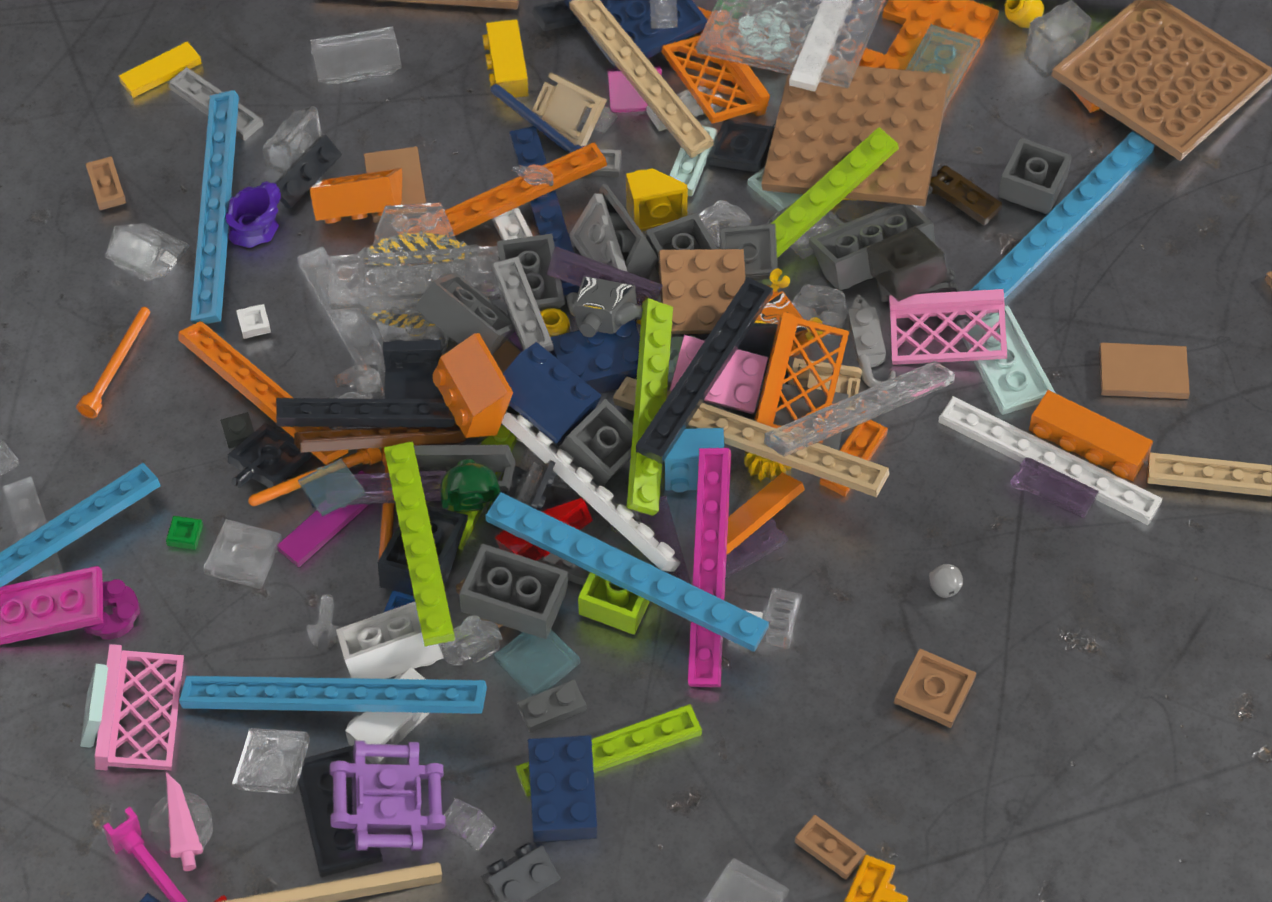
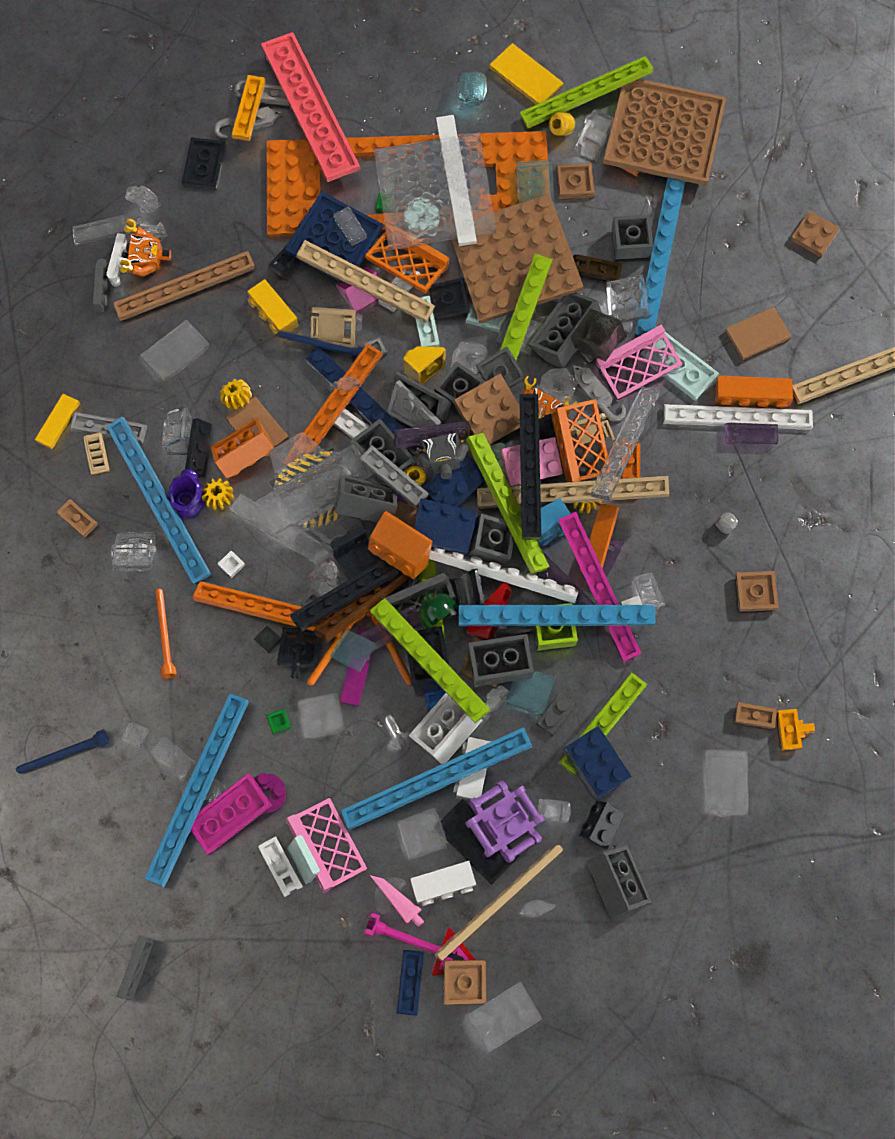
camera: 30 degrees left, 15 degrees up
none -> tan slope [83,433,110,475]
none -> yellow gear [202,478,234,510]
none -> yellow gear [219,379,252,411]
none -> white plate [258,836,303,897]
none -> white brick [410,861,476,906]
none -> medium nougat tile [556,163,595,199]
none -> clear brick [606,275,650,324]

